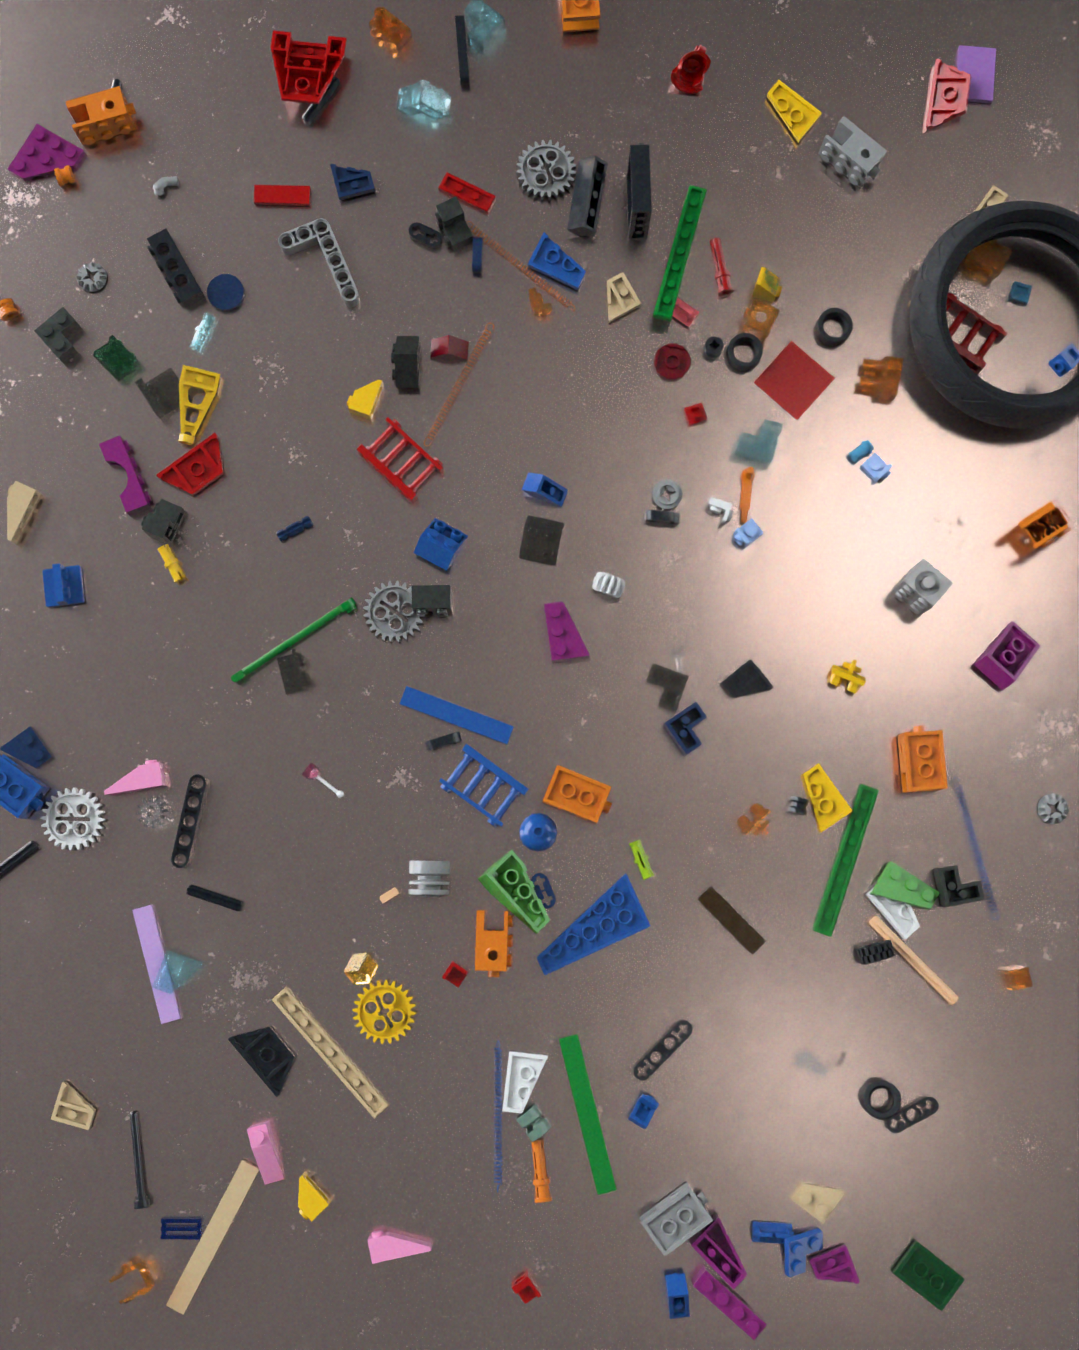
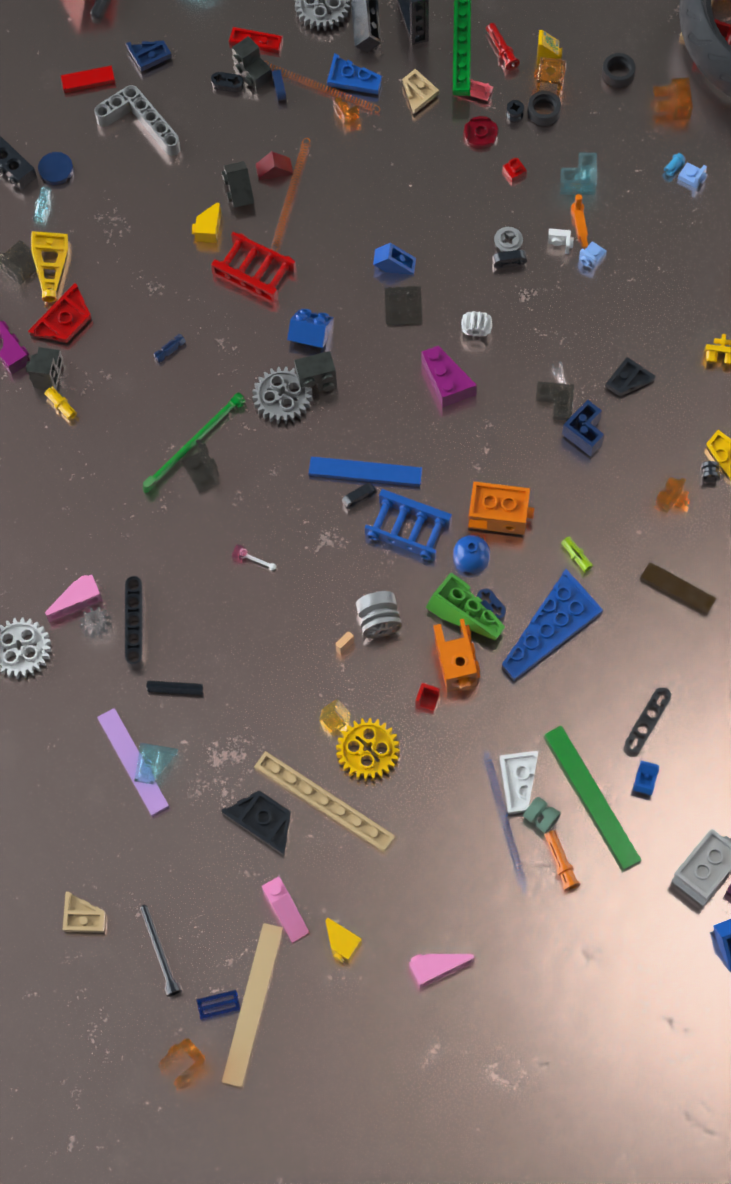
camera: 10 degrees left, 15 degrees down
red panel [511,1272,542,1304] -> none
red sticker [754,341,835,420] -> none

